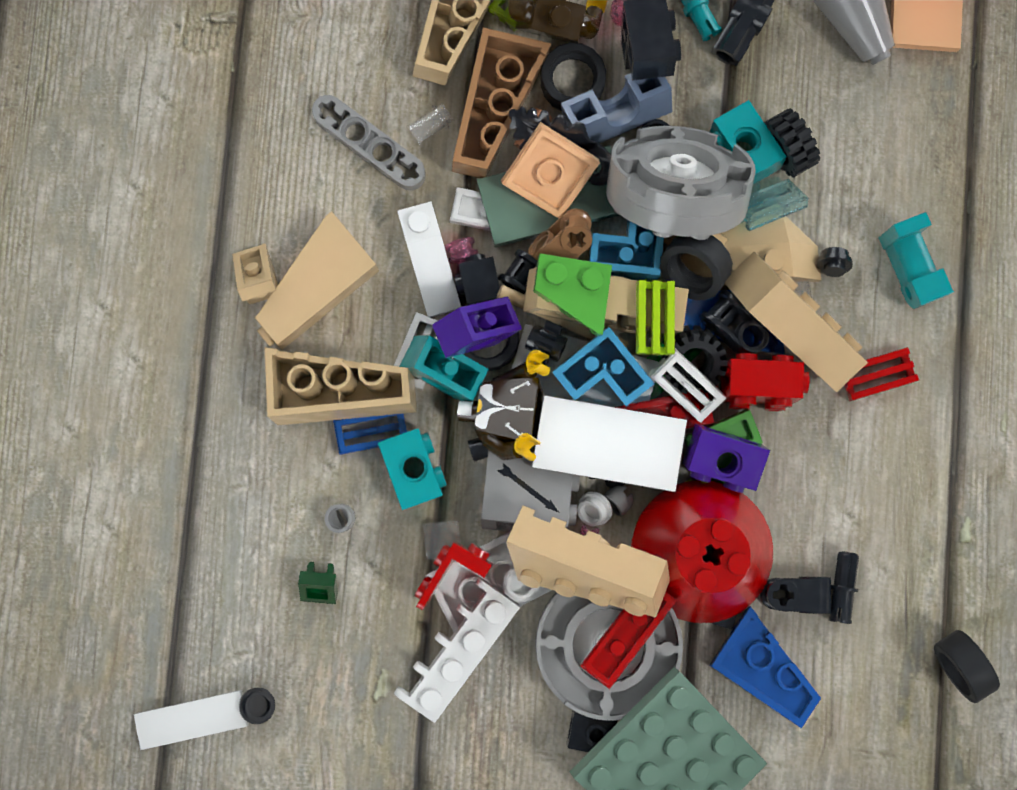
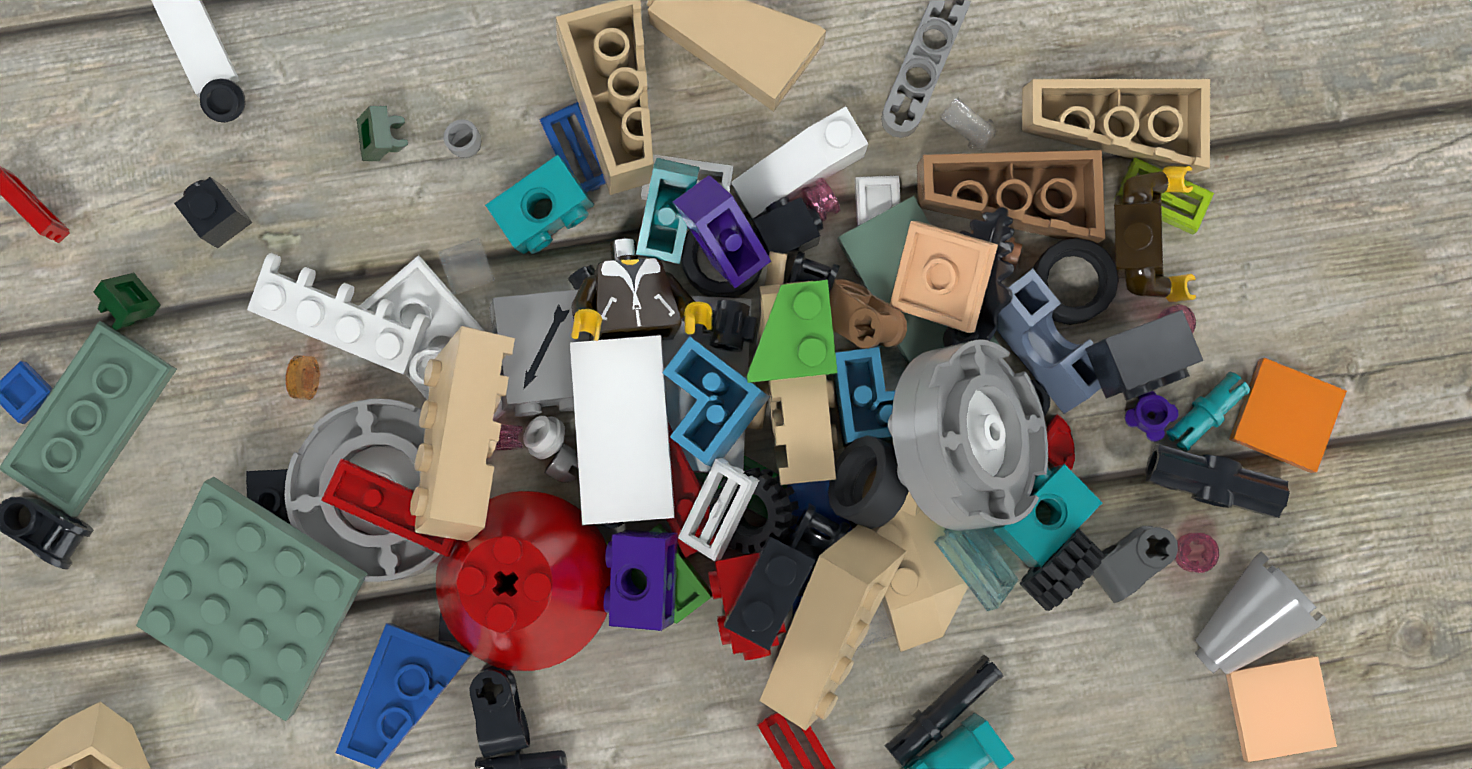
camera: 75 degrees right, 0 degrees up
red bracket [414,542,493,610] -> none
lime tile [636,280,675,355] -> none
black plate [817,247,853,277] -> none
none -> black brick [174,177,253,249]
none -> clear orange tile [286,355,320,400]
none -> black brick [724,537,815,651]
none -> black pin [884,655,1004,768]
none -> red tile [1046,414,1075,470]
none -> dark grey piece [1092,526,1178,603]
none -> dark purple plate [1124,391,1179,442]
none -> clear pink bush [1175,533,1219,573]

